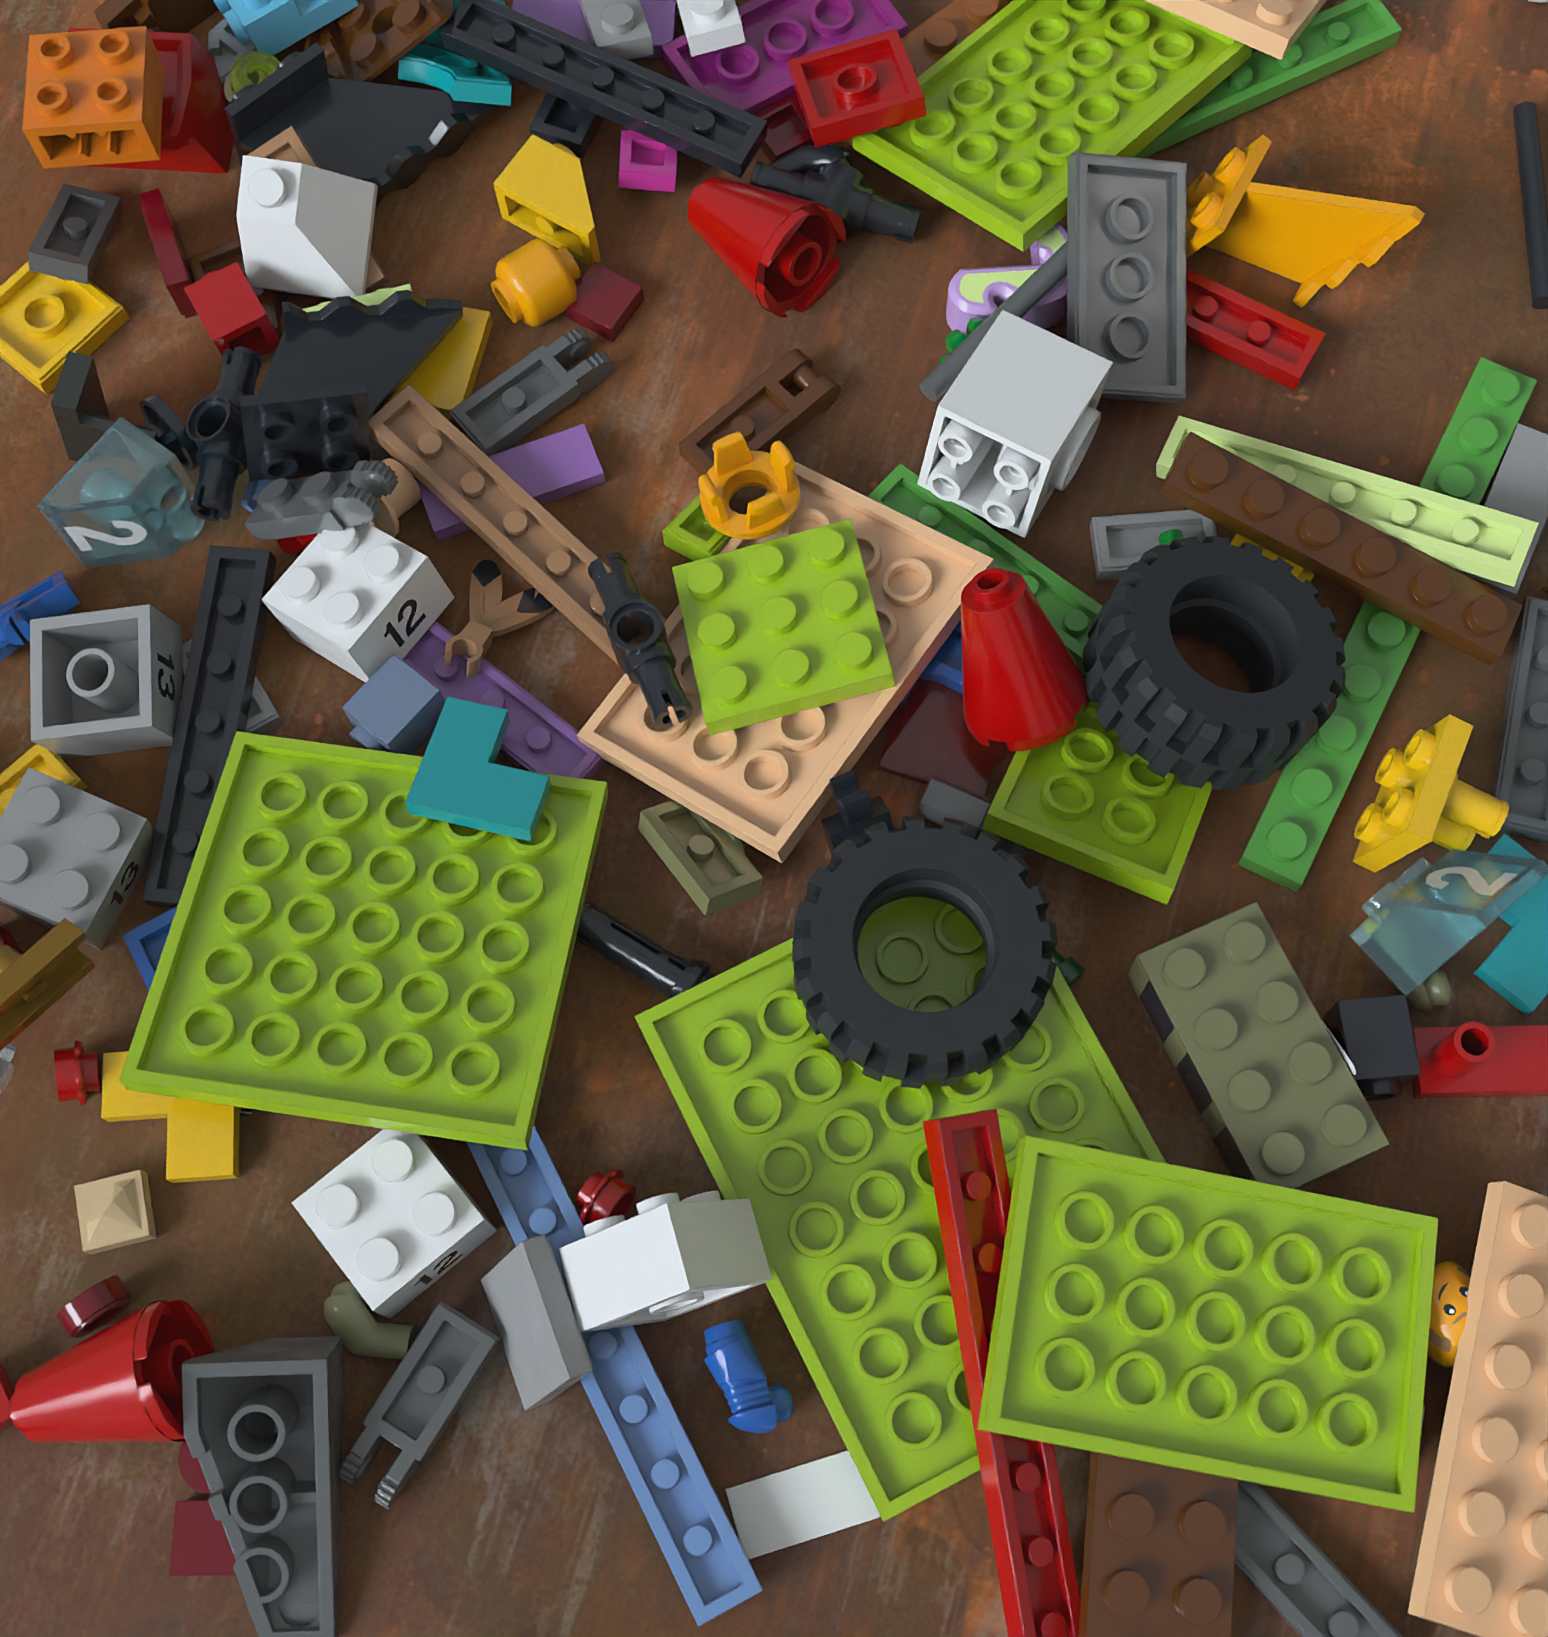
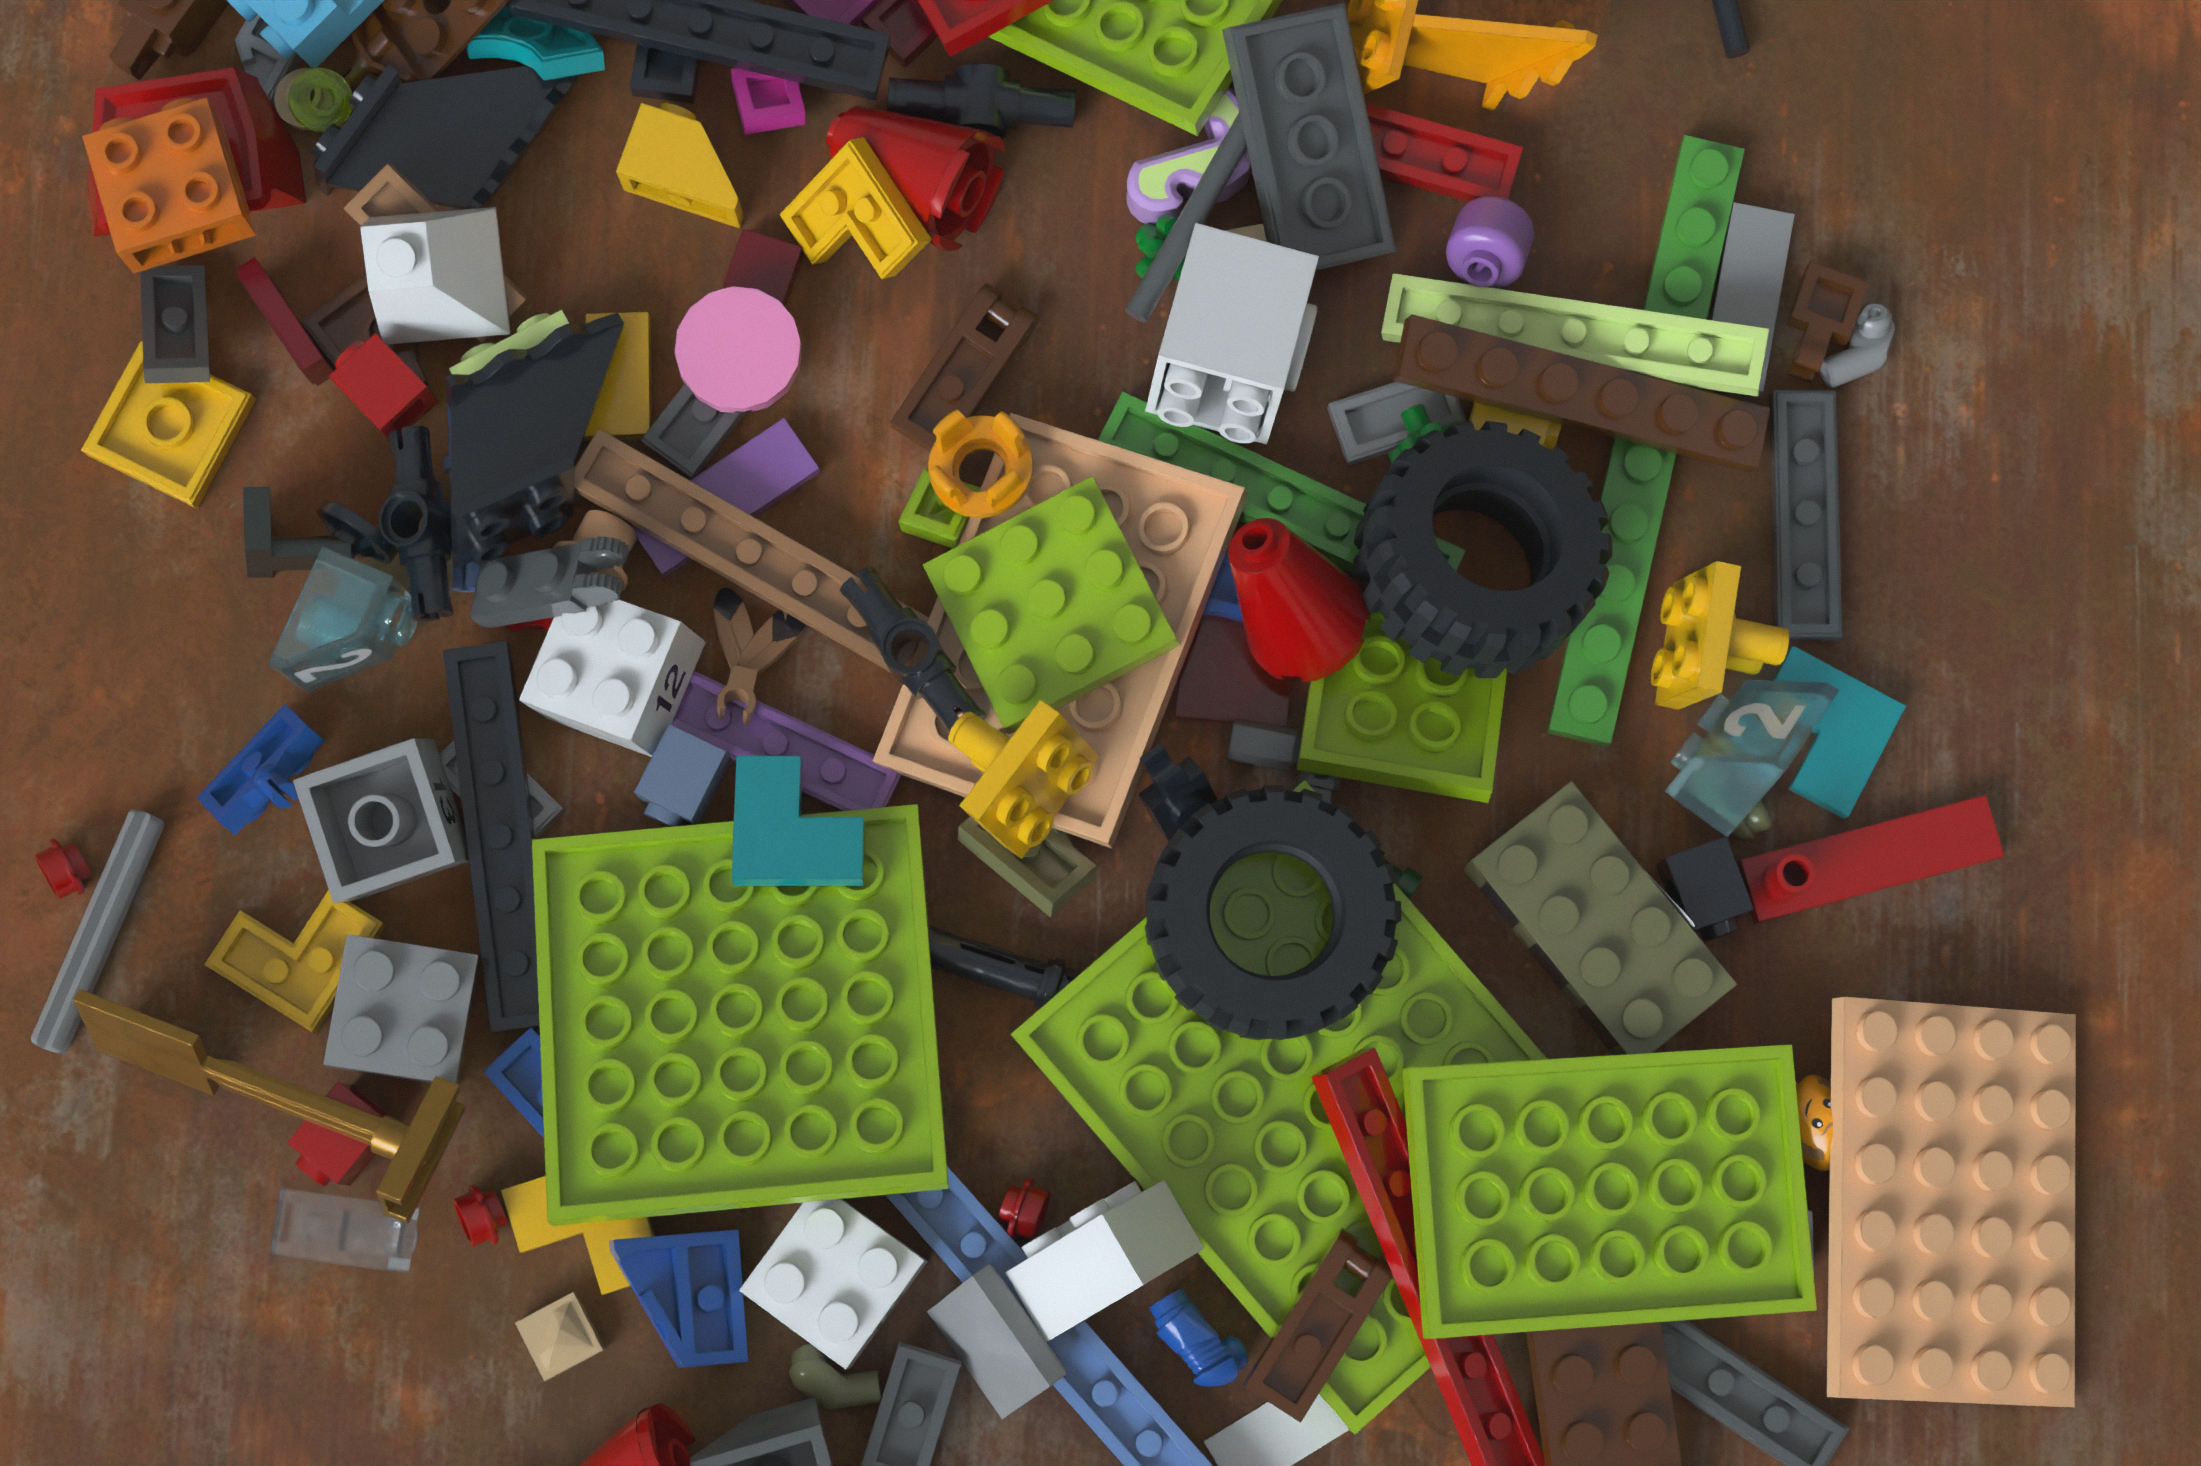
camera: 20 degrees left, 10 degrees up
dark red tile [57,1275,132,1338] -> none
light orange head [491,239,581,327] -> none
black arm [769,143,855,175] -> none
none -> blue wing [609,1230,748,1368]
none -> bright pink tile [674,286,802,413]
none -> yellow tile [780,137,932,279]
none -> yellow plate [948,700,1100,859]
none -> reddish brown plate [1242,1228,1393,1423]
none -> medium lavender head [1446,196,1535,289]

